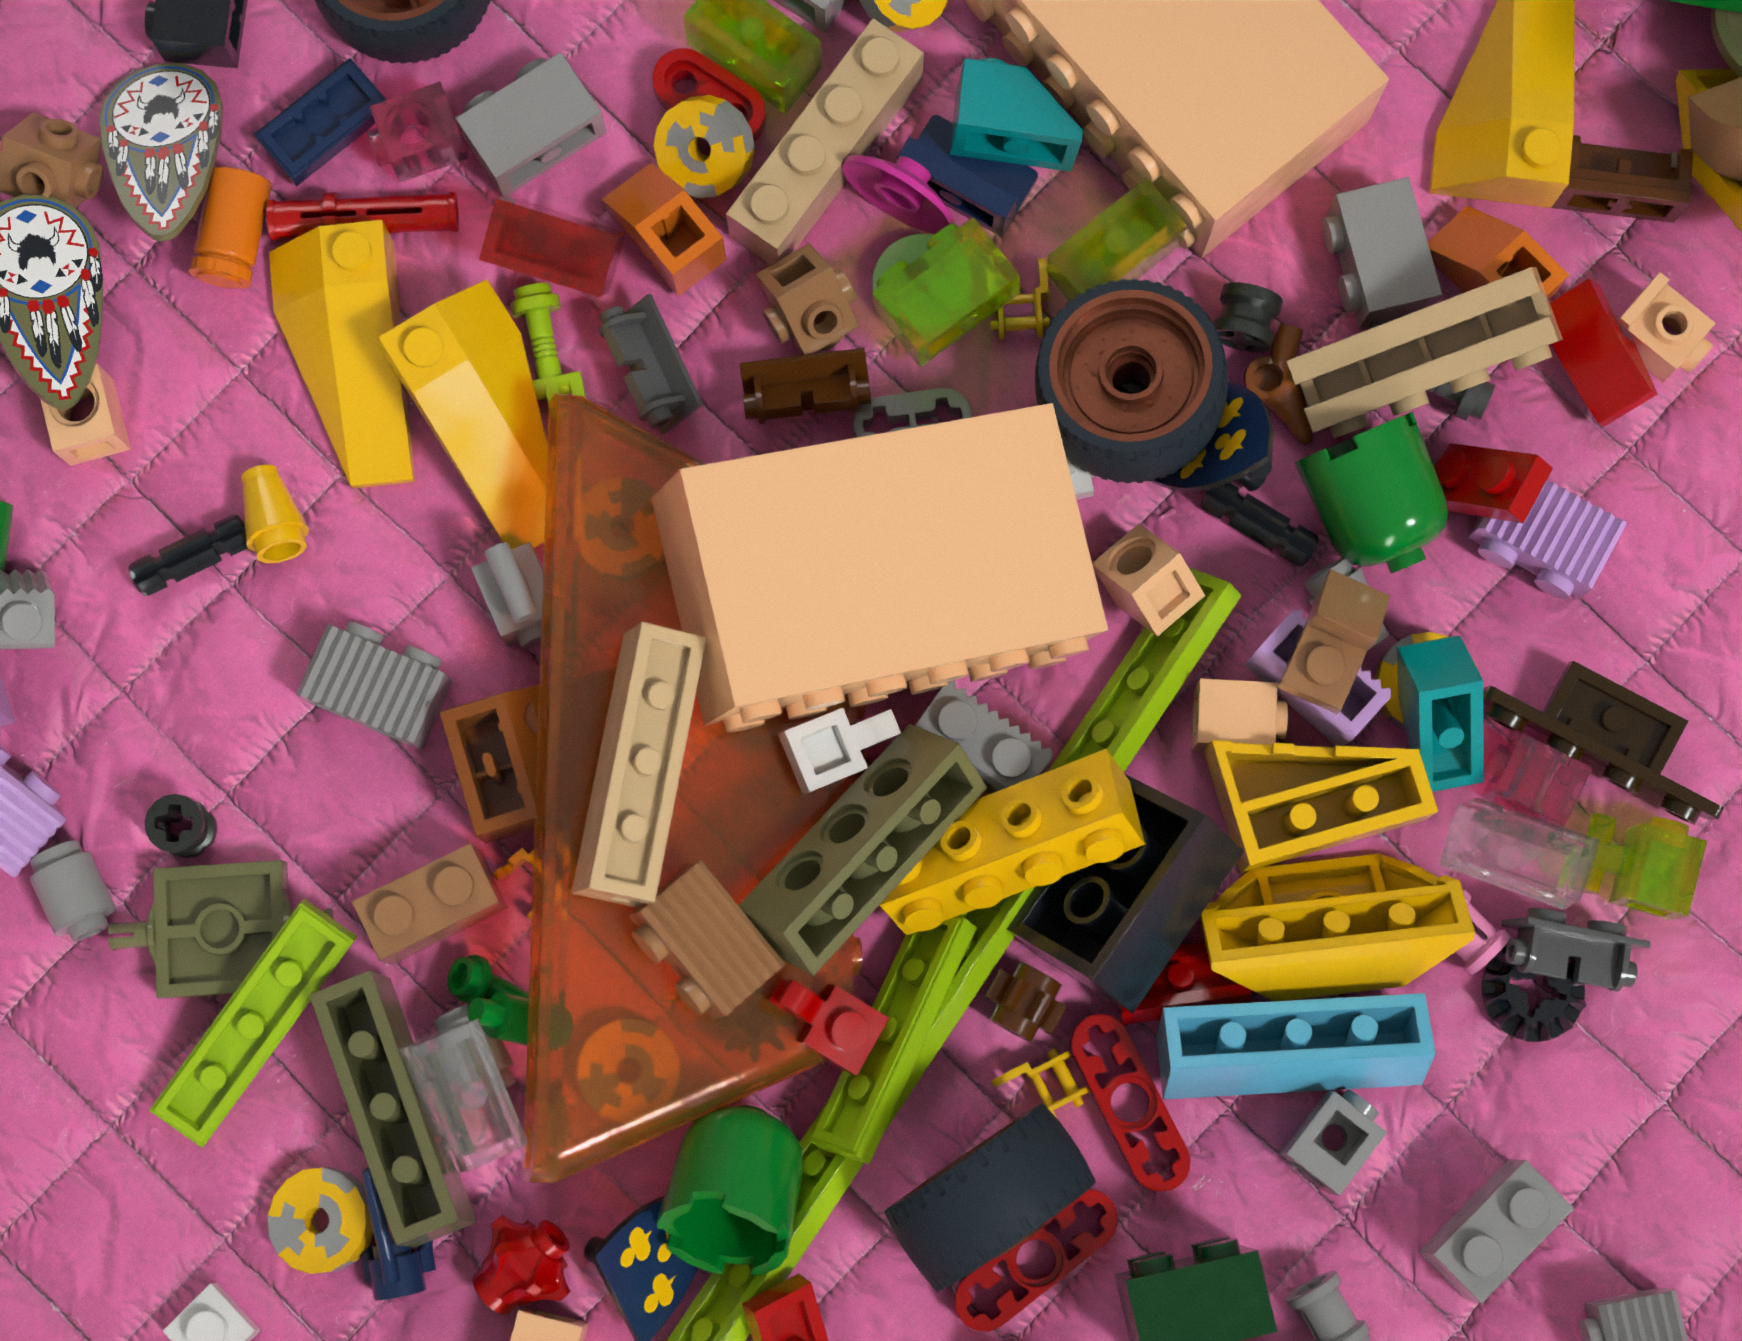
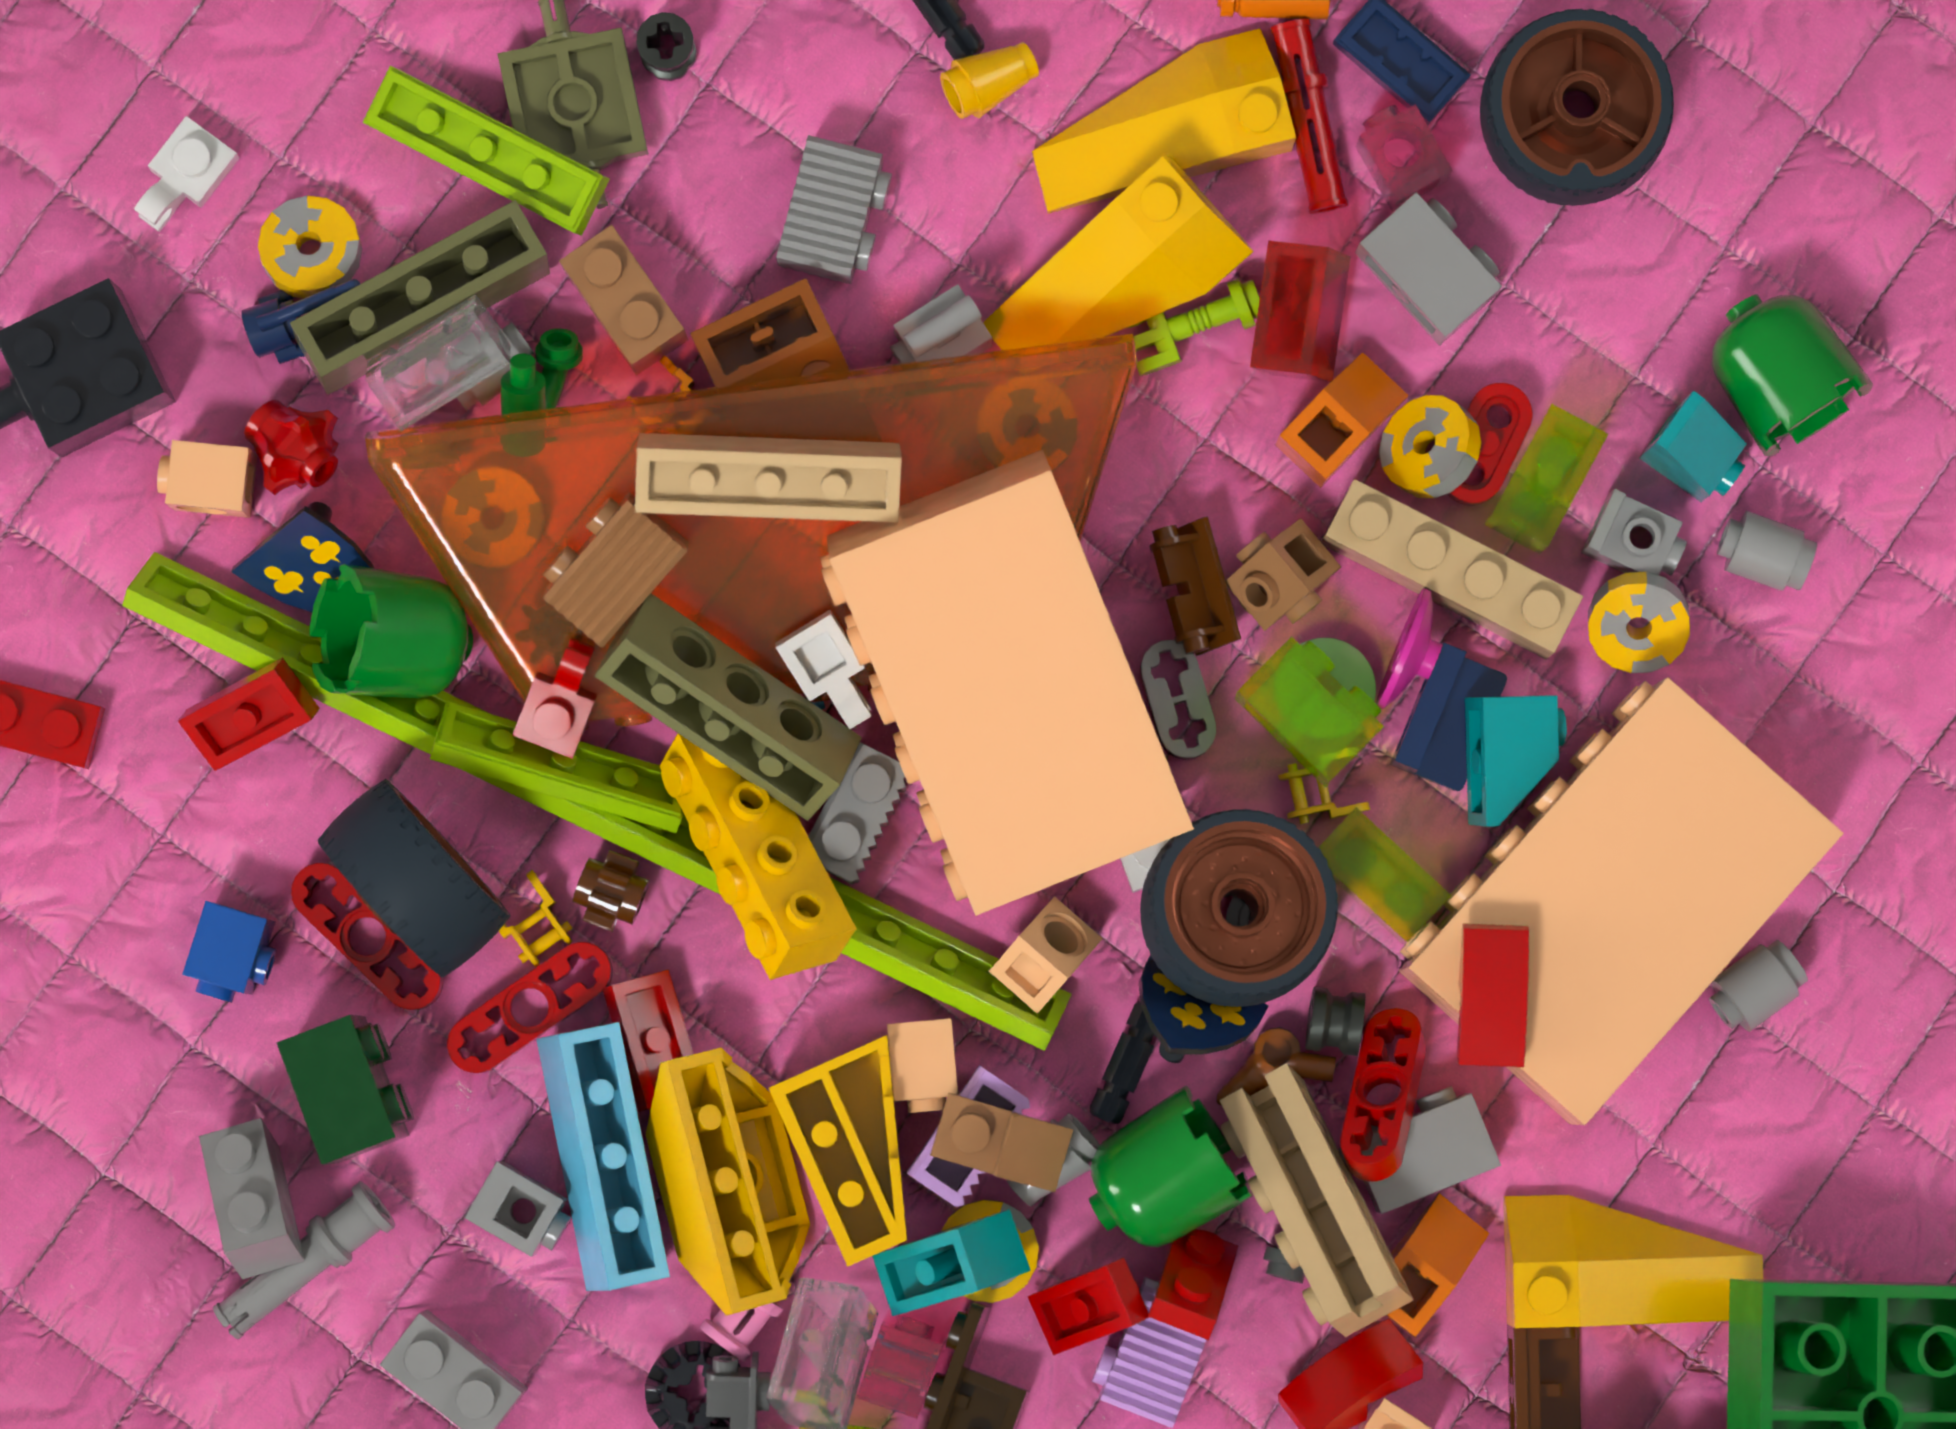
camera: 80 degrees right, 5 degrees up
dark grey hinge [599,294,703,434] -> none
black brick [1007,773,1243,1014] -> none
none -> red plate [1027,1257,1149,1355]
none -> red beam [1340,1008,1426,1182]
none -> red slope [1457,924,1529,1067]

